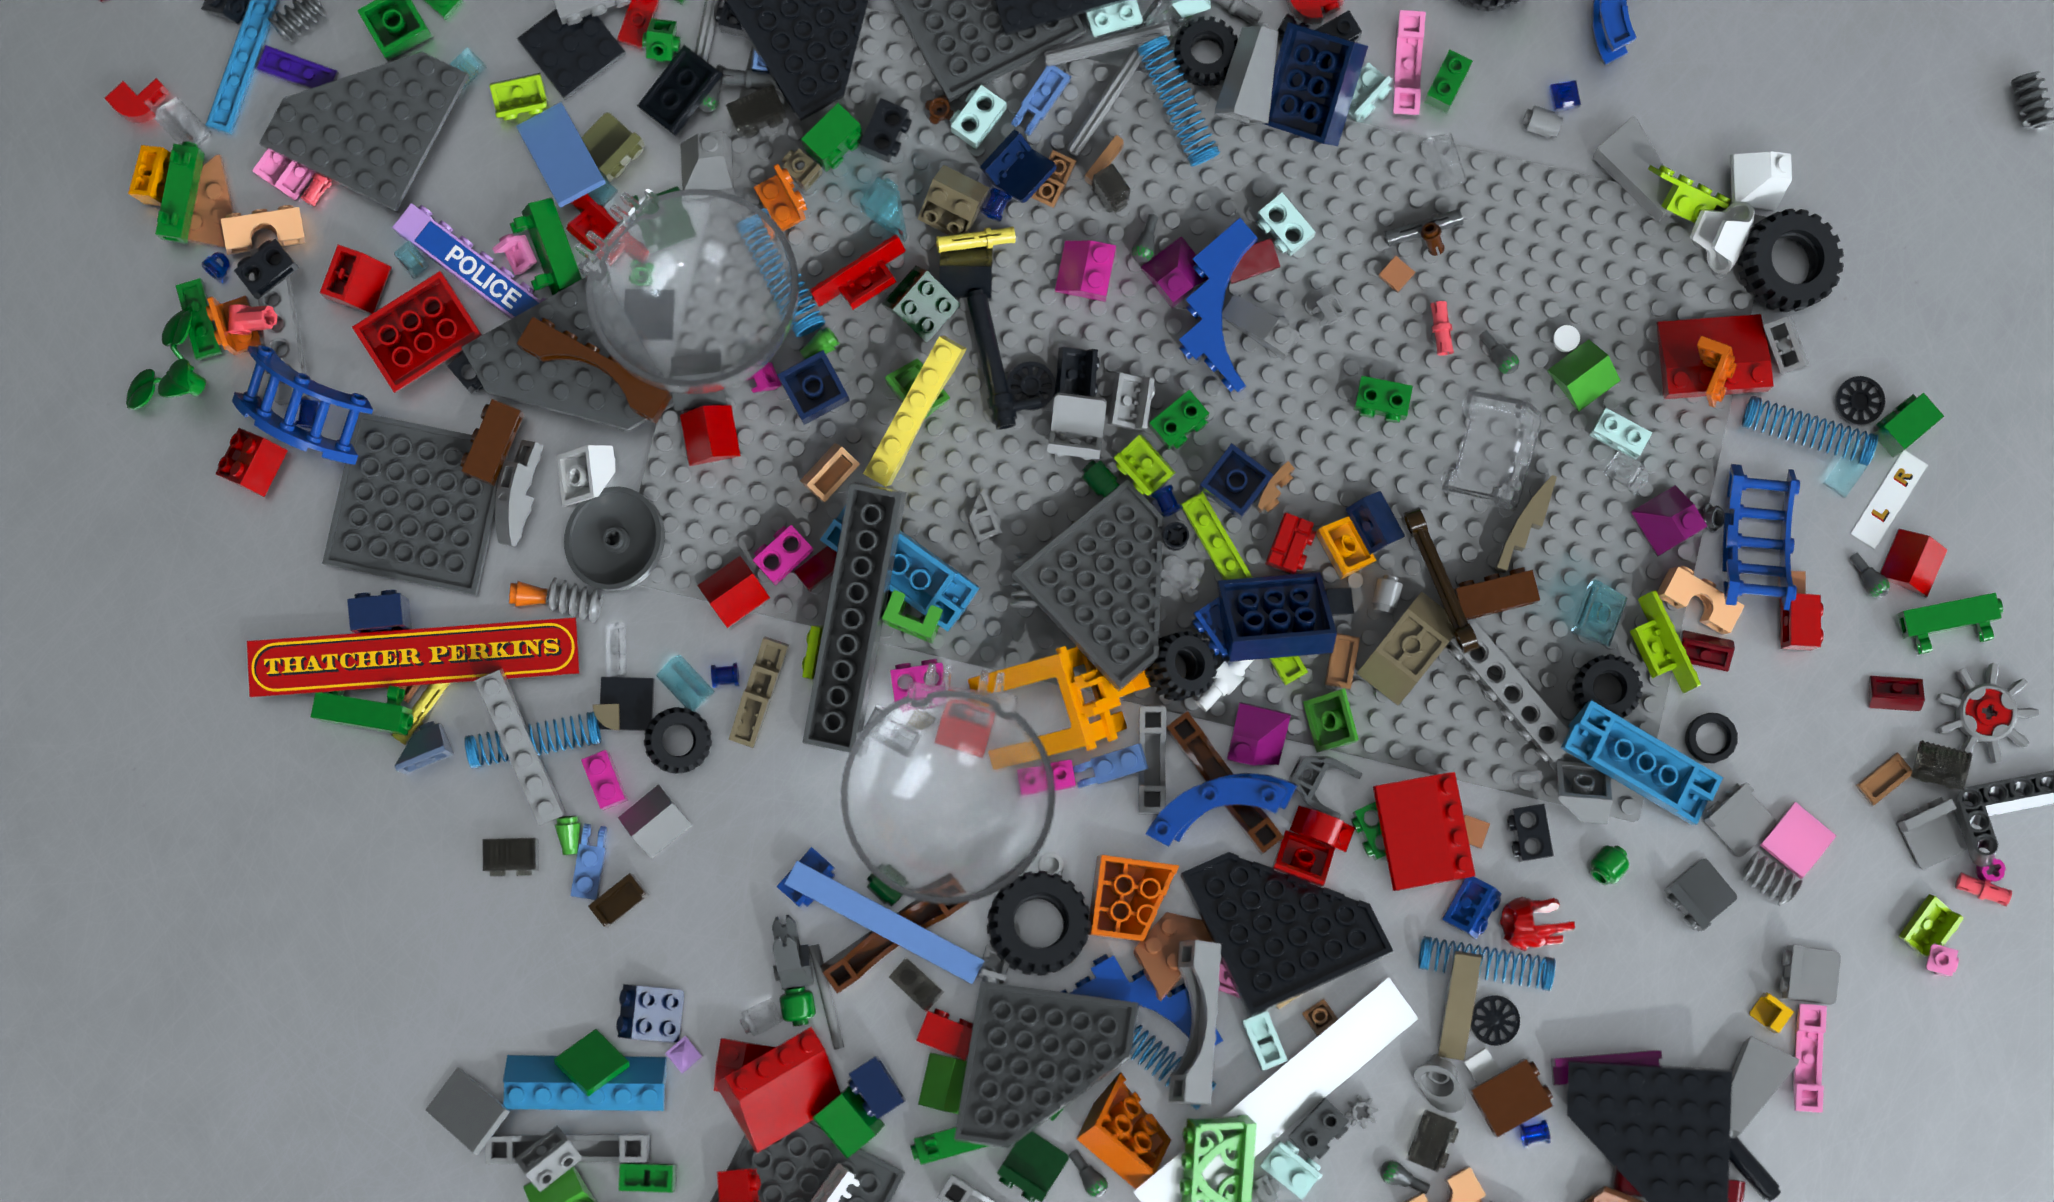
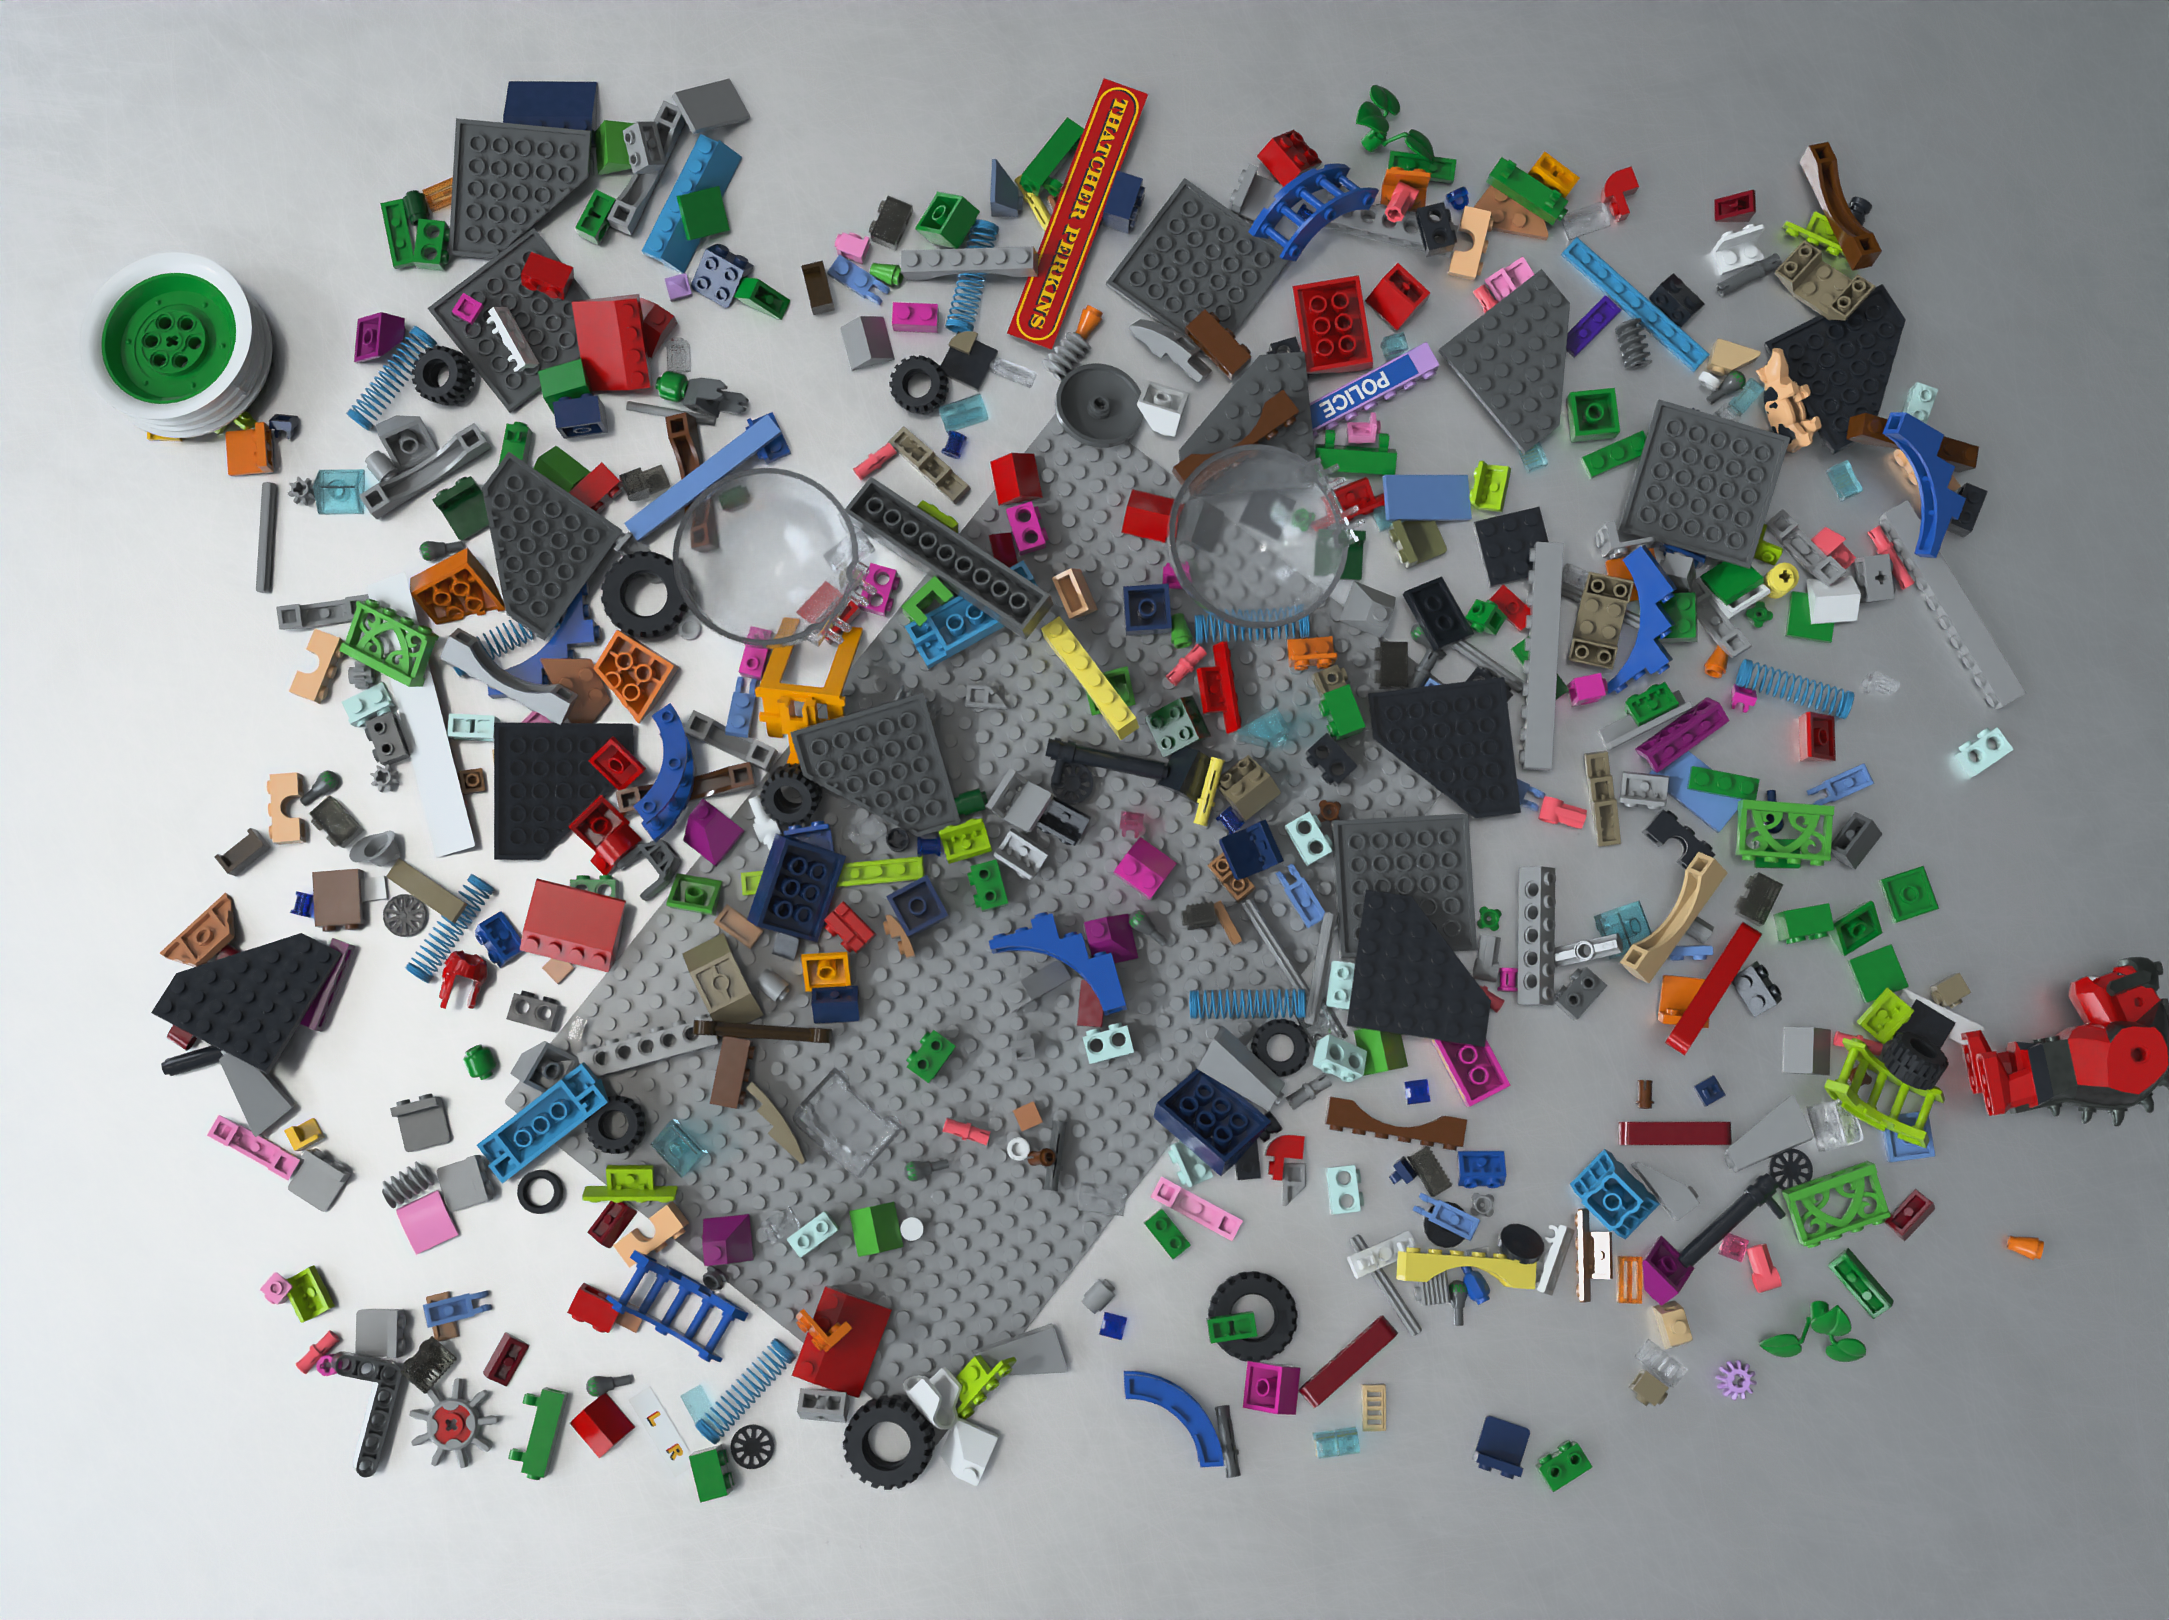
camera: 110 degrees right, 0 degrees up
none -> medium blue hinge [423,1290,492,1328]
none -> red slope [588,736,646,790]
none -> green slope [734,277,790,320]
none -> bright pink brick [835,232,871,264]
none -> coral pin [853,442,897,481]
none -> green brick [915,191,980,249]
none -> white tile [1007,1137,1030,1161]
none -> clear pink tile [1119,811,1144,838]
none -> coral pin [1165,644,1207,686]
none -> light grey bracket [1229,164,1283,221]

